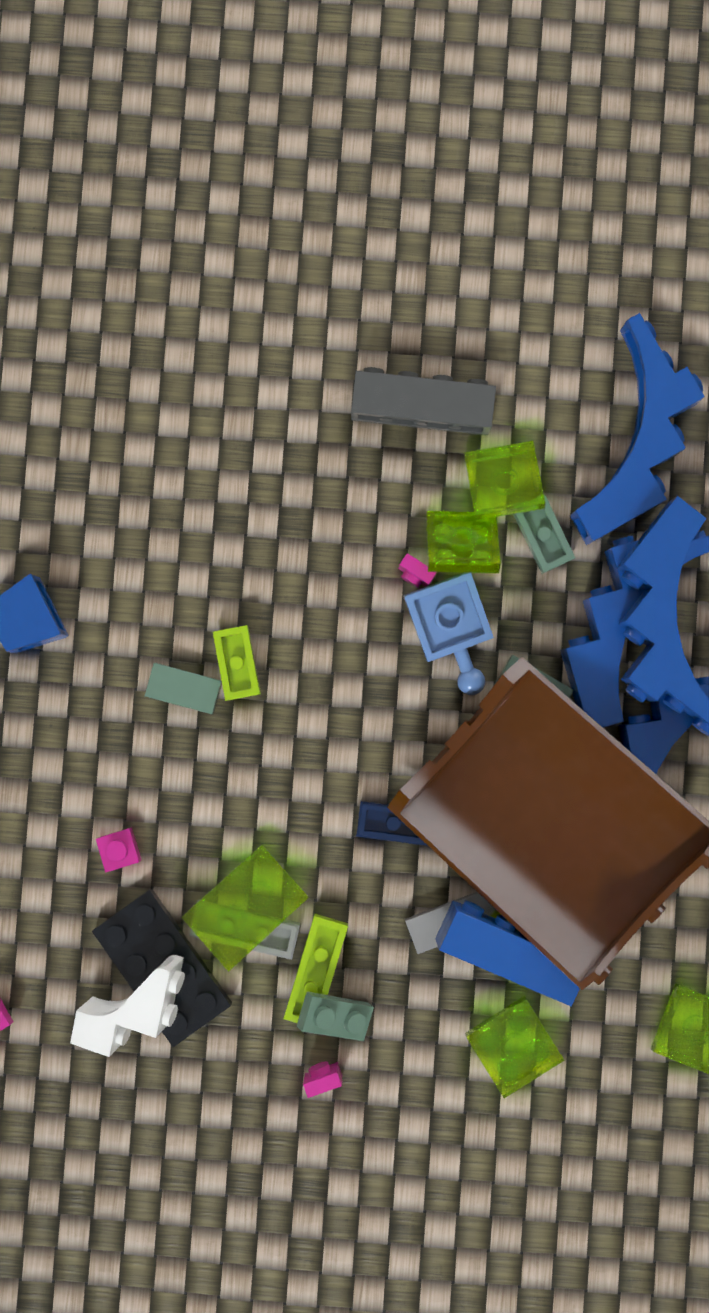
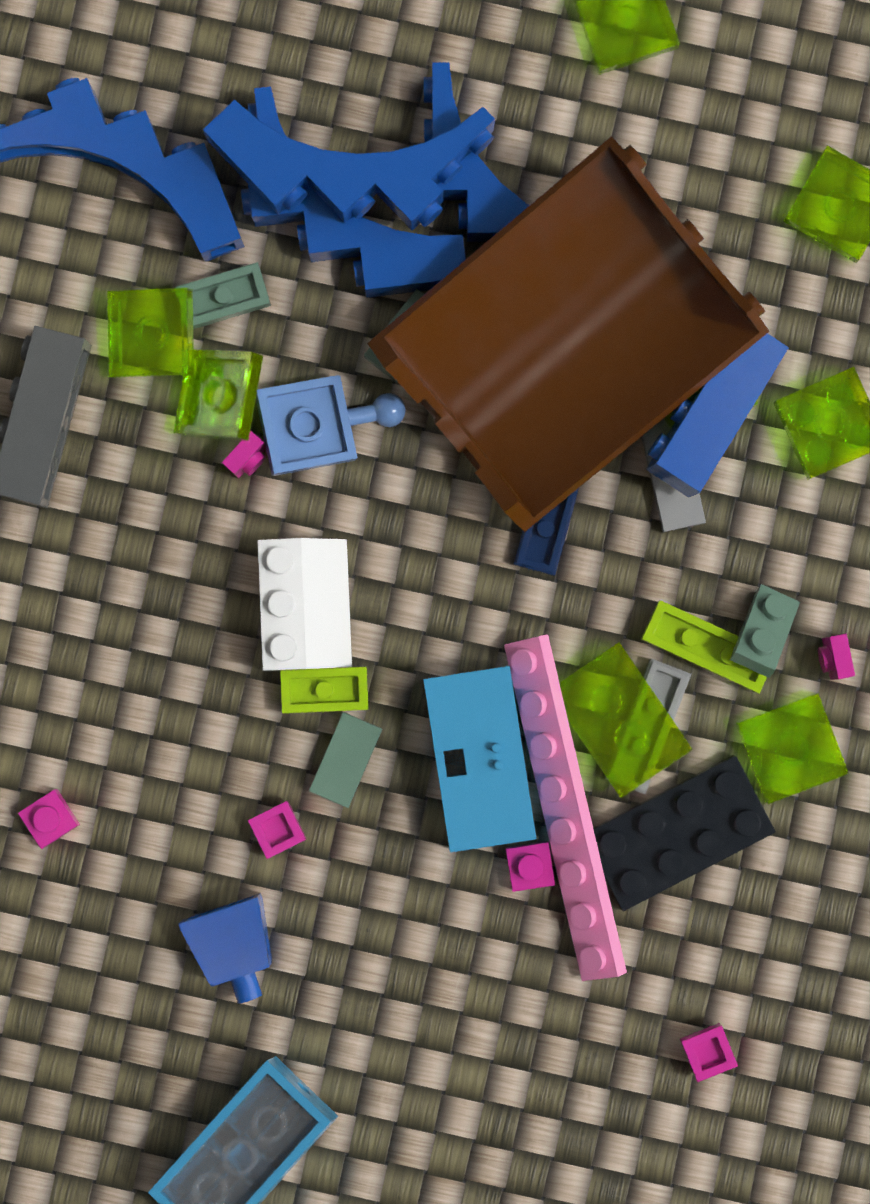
camera: 90 degrees left, 0 degrees up
white arch [70,955,185,1057] -> none
none -> dark pink plate [18,789,80,849]
none -> dark pink plate [248,800,307,859]
none -> white slope [258,538,352,671]
none -> dark azure brick [423,666,537,853]
none -> bright pink plate [504,634,627,981]
none -> clear neon green plate [736,693,849,804]

